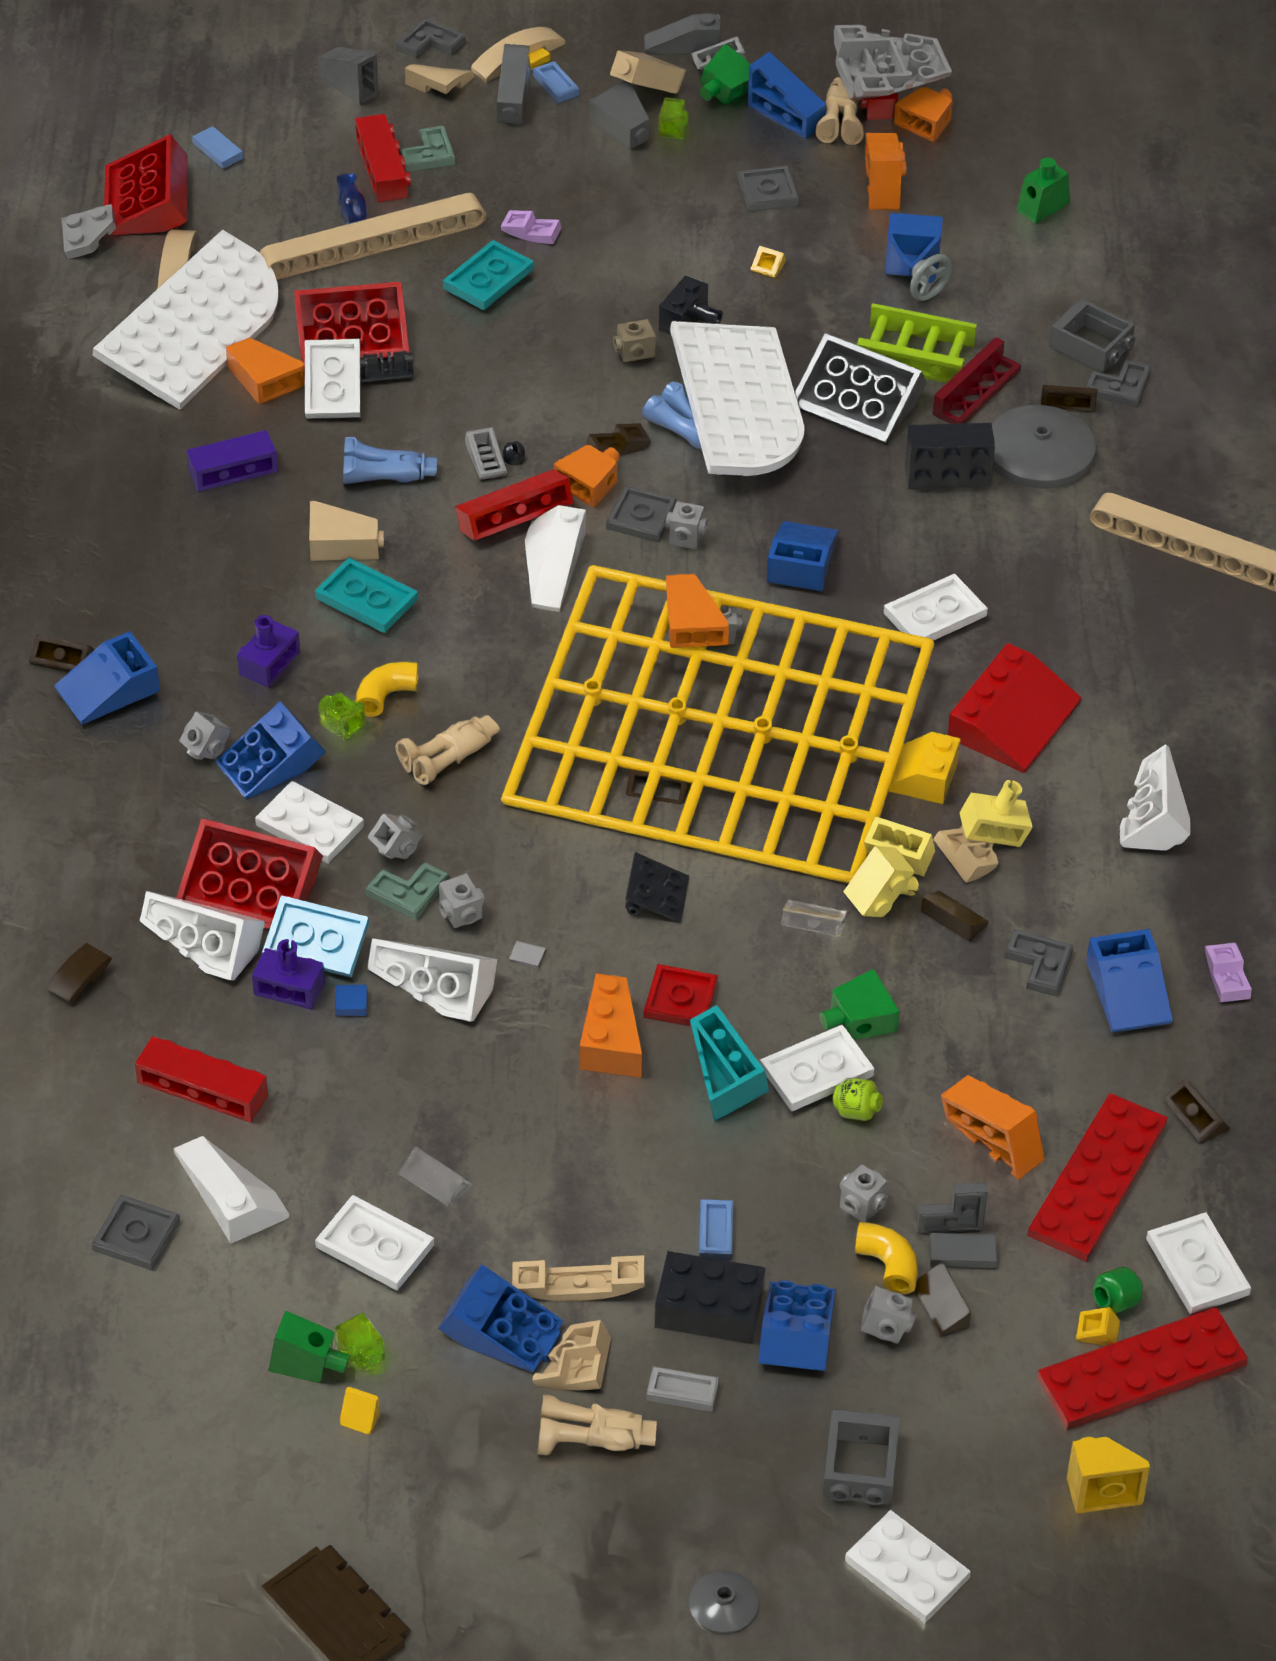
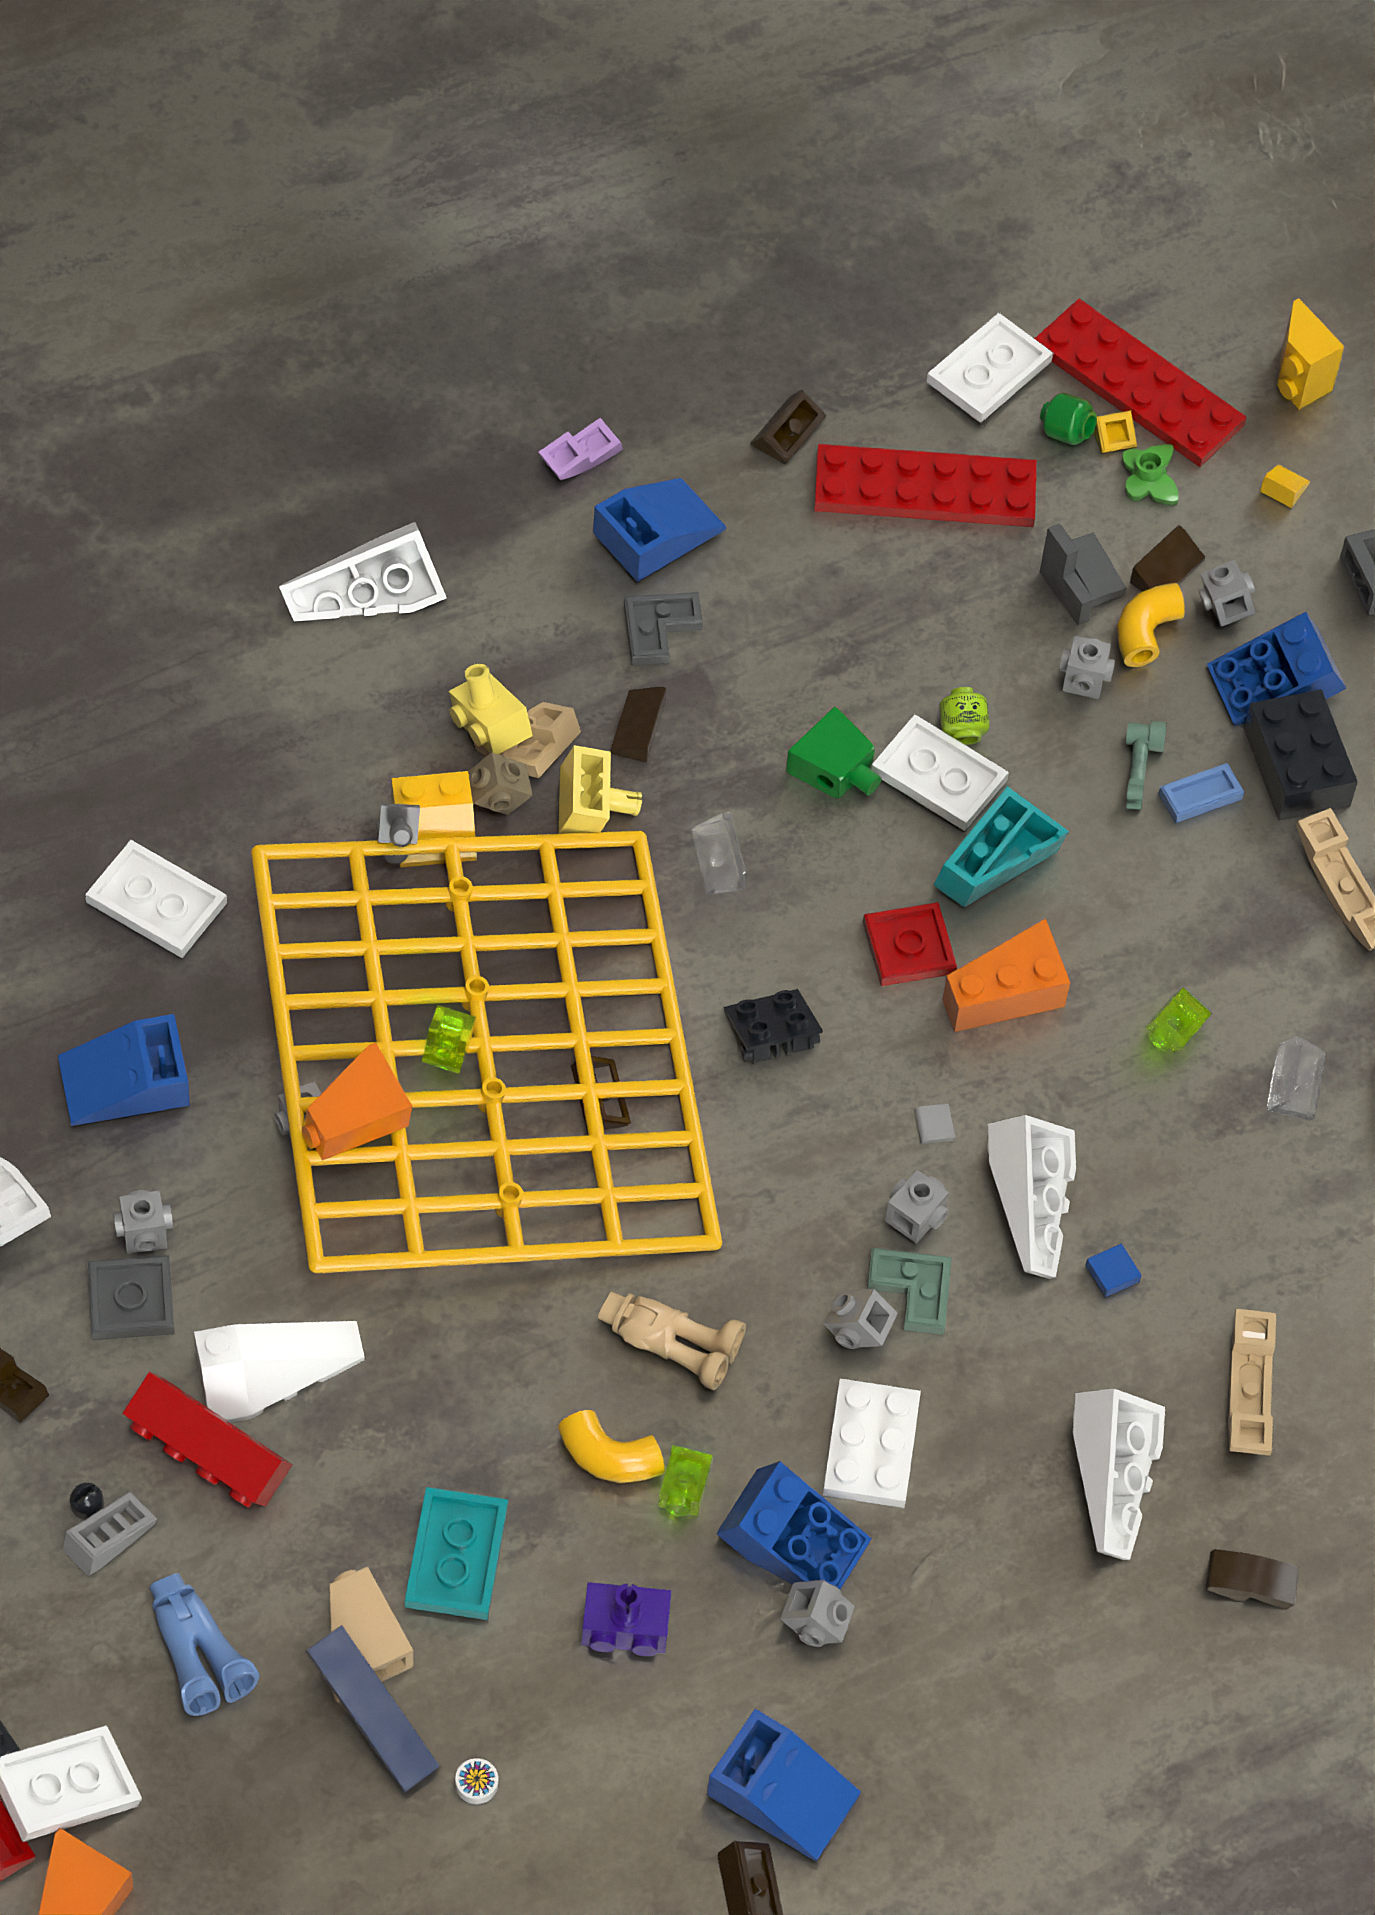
camera: 120 degrees left, 10 degrees up
red brick [135,1036,268,1123] -> none
red slope [176,818,323,930] -> none
dark purple brick [187,430,278,492] -> none
dark purple brick [252,939,325,1010] -> none
plate [262,895,370,978] -> none
orange torso [554,445,620,508] -> none
light yellow brick [843,846,919,917] -> none
orange wedge [941,1075,1045,1180] -> none
red slope [948,643,1082,773] -> none
none -> dark blue tile [305,1625,440,1792]
none -> dark grey piece [376,803,420,864]
none -> clear neon green brick [421,1005,476,1074]
none -> tile [455,1759,498,1804]
none -> dark tan brick [468,753,533,815]
none -> bright green animal [1122,444,1179,505]
none -> sand green brick [1126,721,1166,810]
none -> clear neon green brick [1146,987,1212,1053]
none -> tan slope [1228,1309,1276,1456]
none -> yellow slope [1260,464,1310,508]

